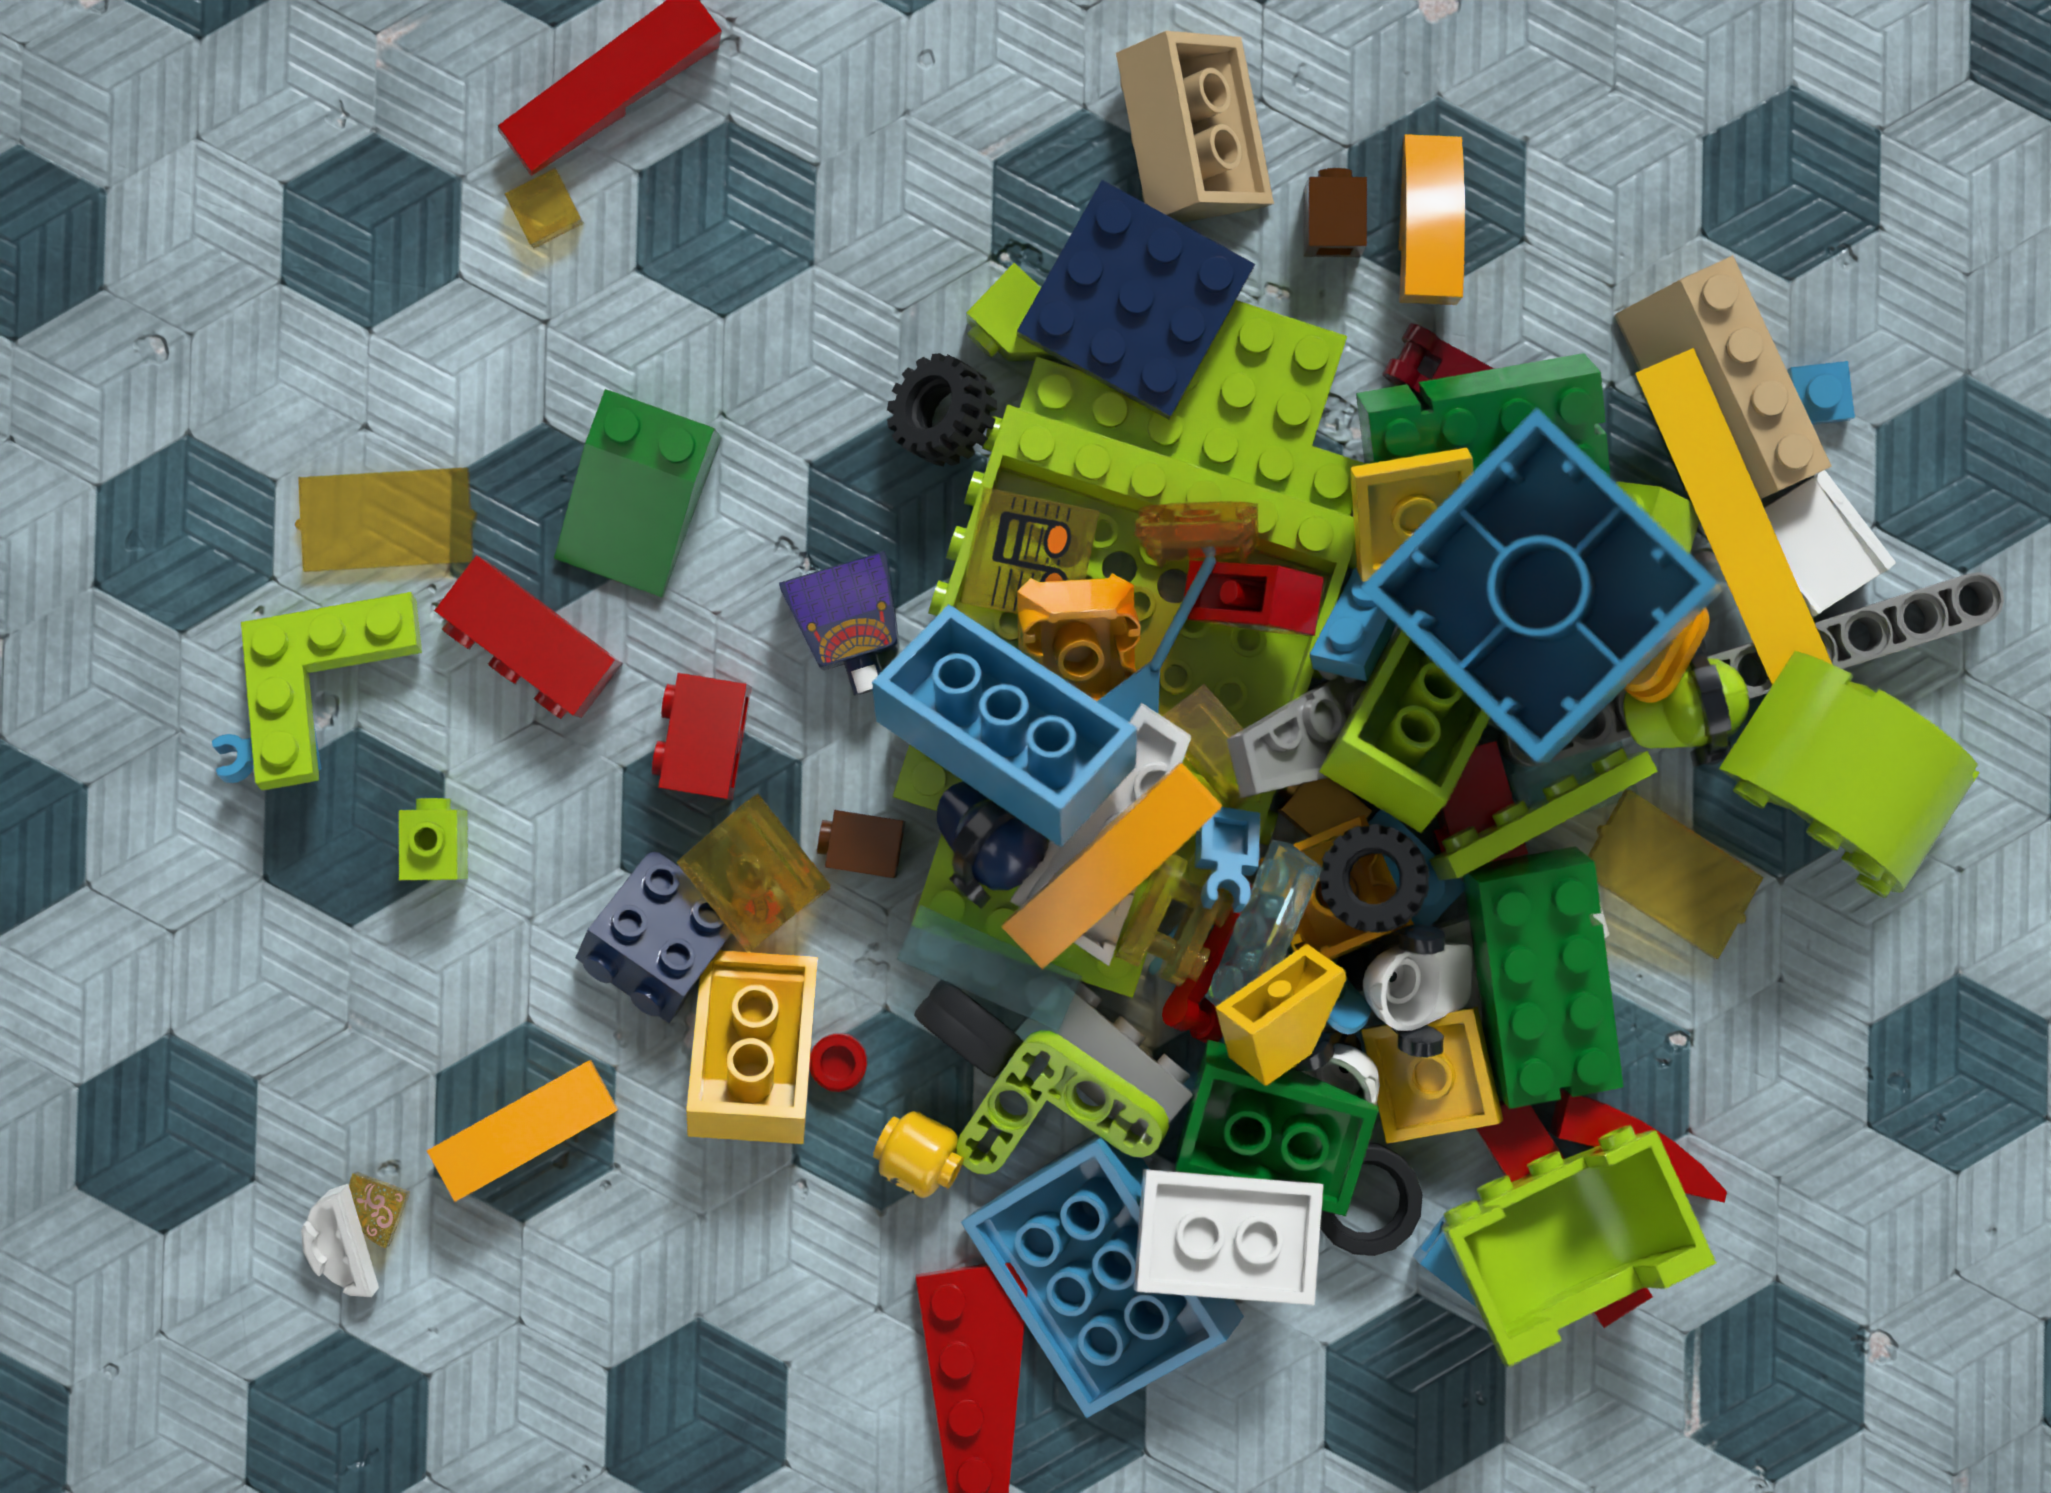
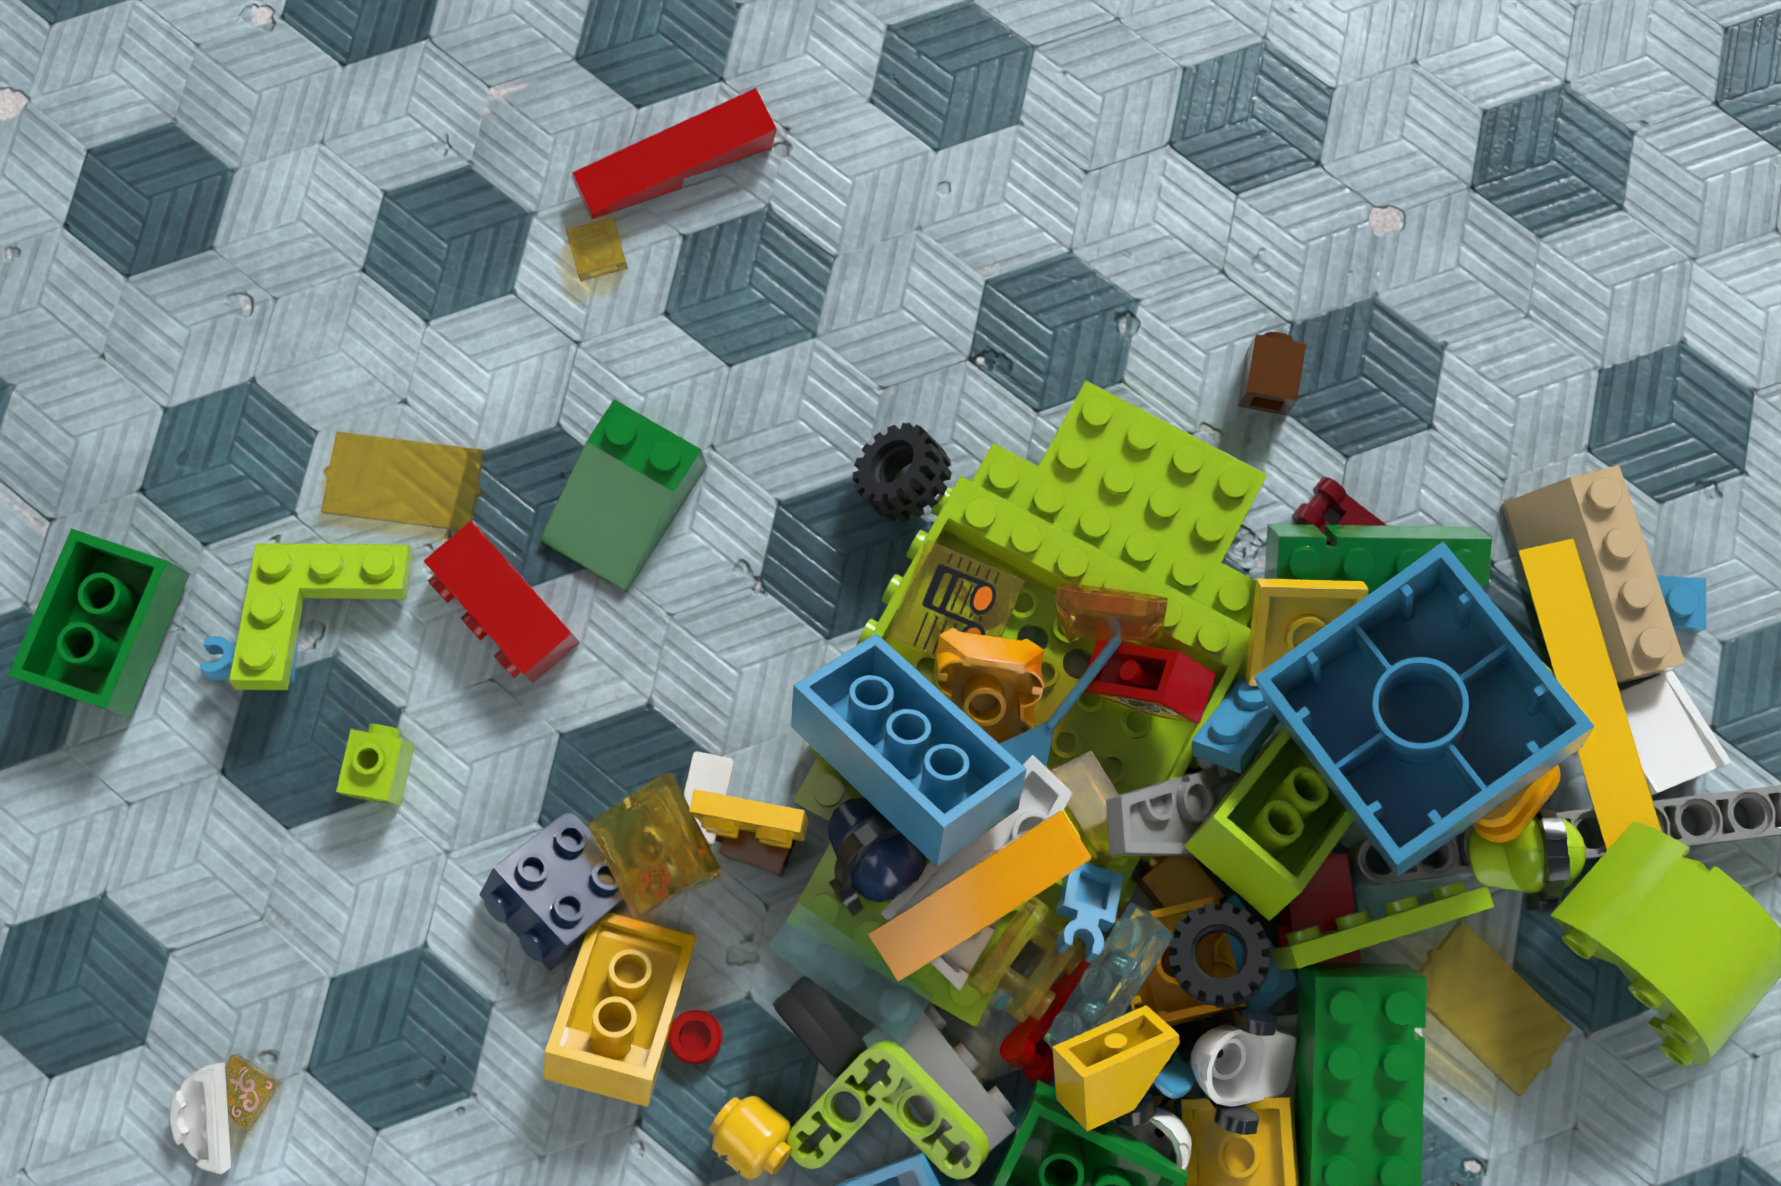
camera: 10 degrees right, 10 degrees down
light orange slope [427,1060,619,1202] -> none
red brick [652,673,752,800] -> none
torso [779,551,900,696] -> none
lime slope [966,263,1060,362] -> none
dark blue plate [1017,180,1255,420] -> none
tan slope [1116,31,1274,222] -> none
light orange slope [1399,134,1465,305] -> none
none -> green brick [8,528,190,718]
none -> white sticker [683,751,734,844]
none -> yellow plate [689,789,809,849]

